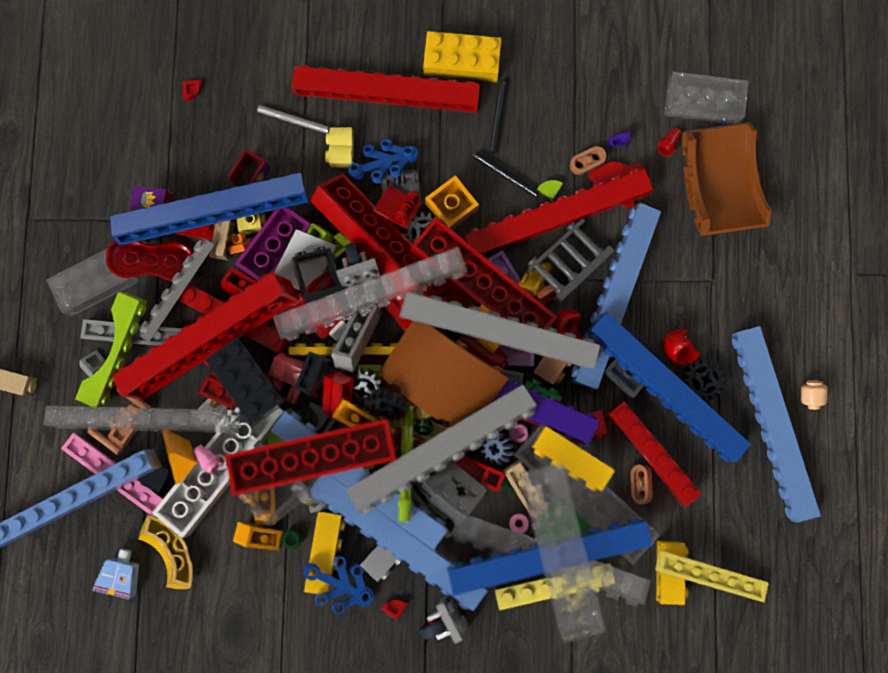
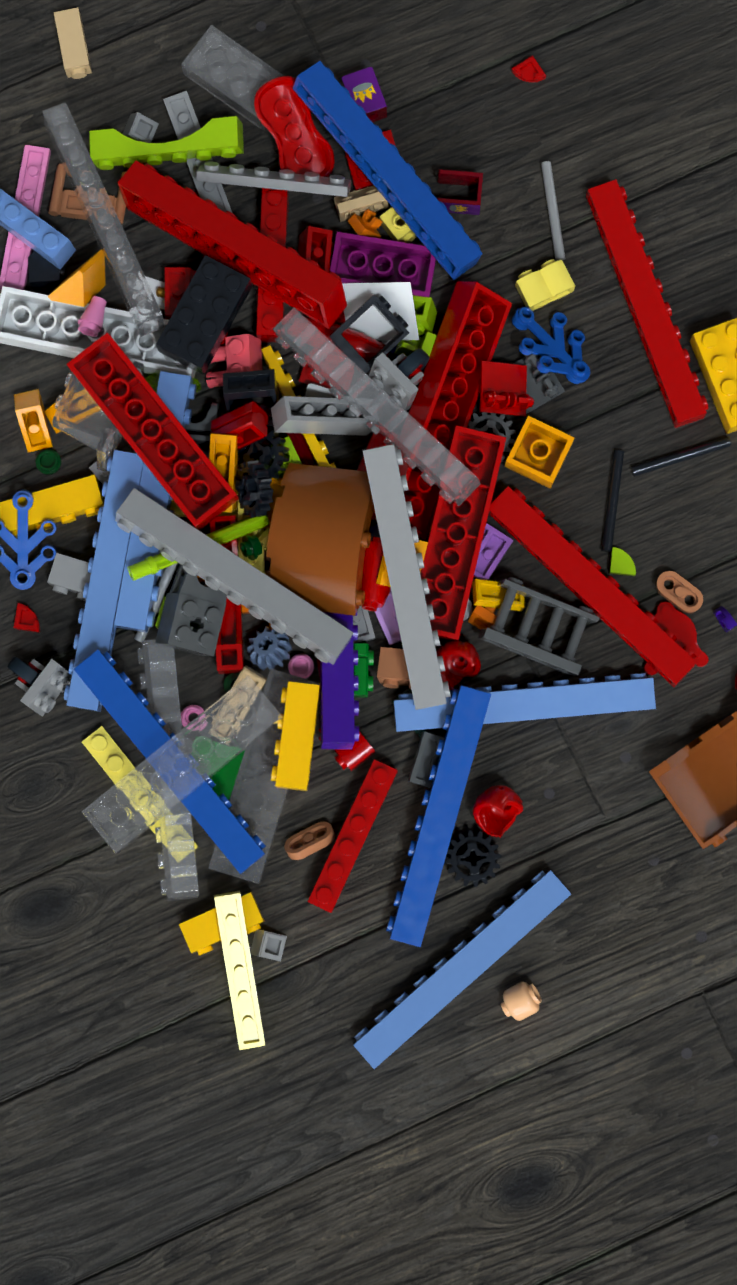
camera: 65 degrees right, 0 degrees up
none -> light grey slope [250,929,287,962]

